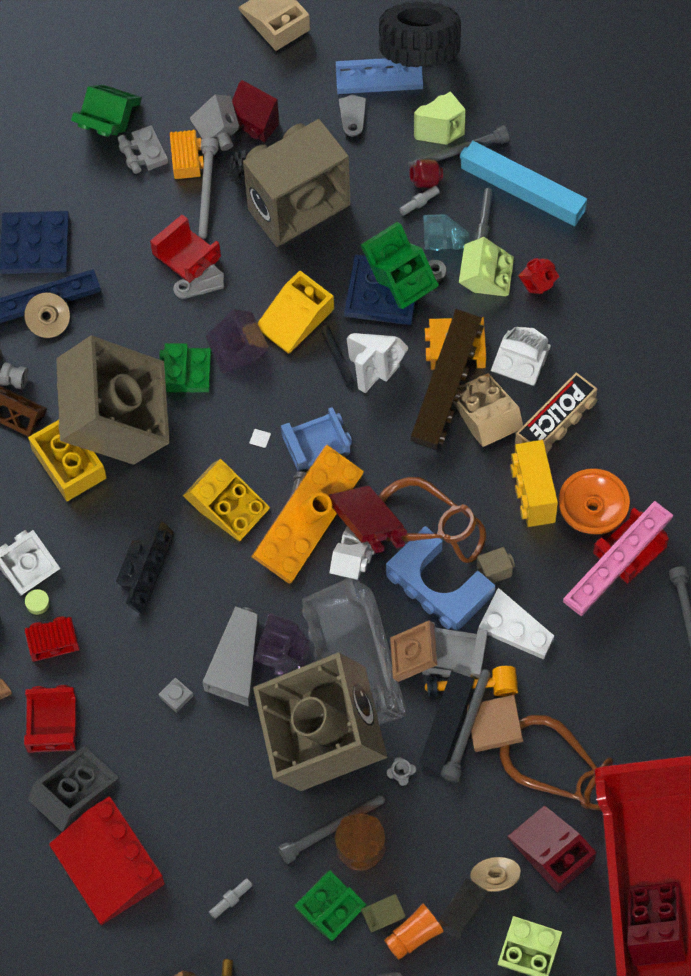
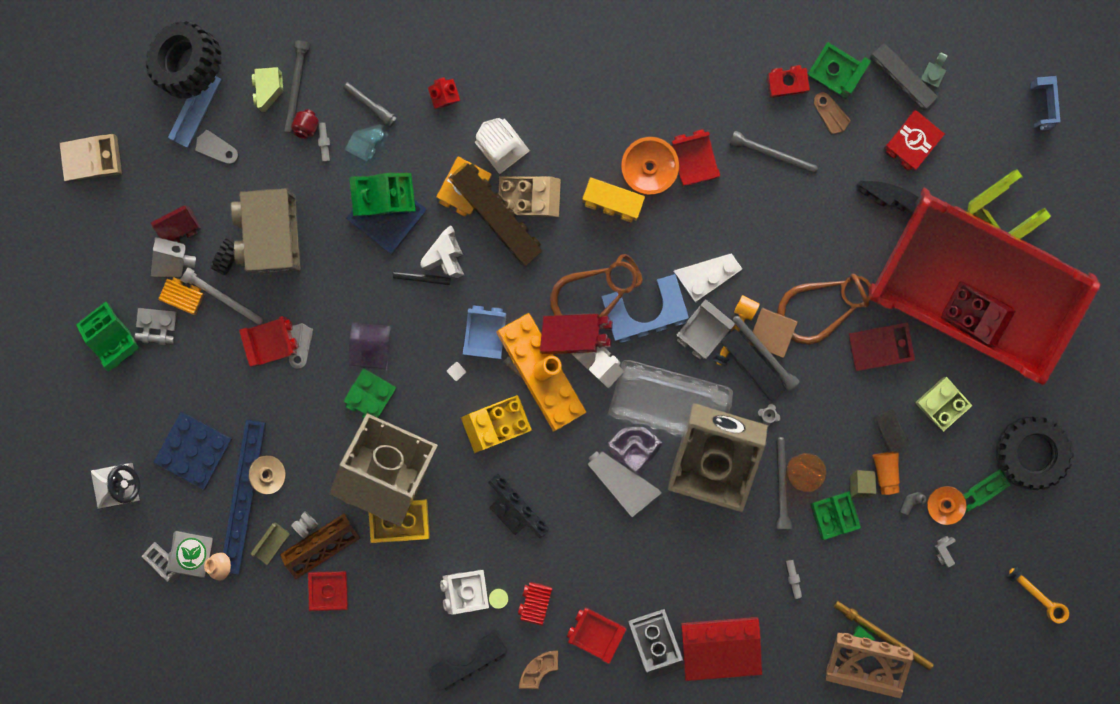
camera: 55 degrees left, 25 degrees up
light grey plate [159,678,193,713] -> none
yellow slope [255,271,334,354] -> none
medium nougat tile [390,621,437,682] -> none
light grey plate [428,260,446,281] -> none
yellowish green slope [459,237,514,296] -> none
medium azure brick [460,141,587,226] -> none
tan dish [470,857,521,891] -> none
dark tan brick [477,547,515,583] -> none
brick [515,373,597,454] -> none
bright pink tile [563,501,673,617] -> none

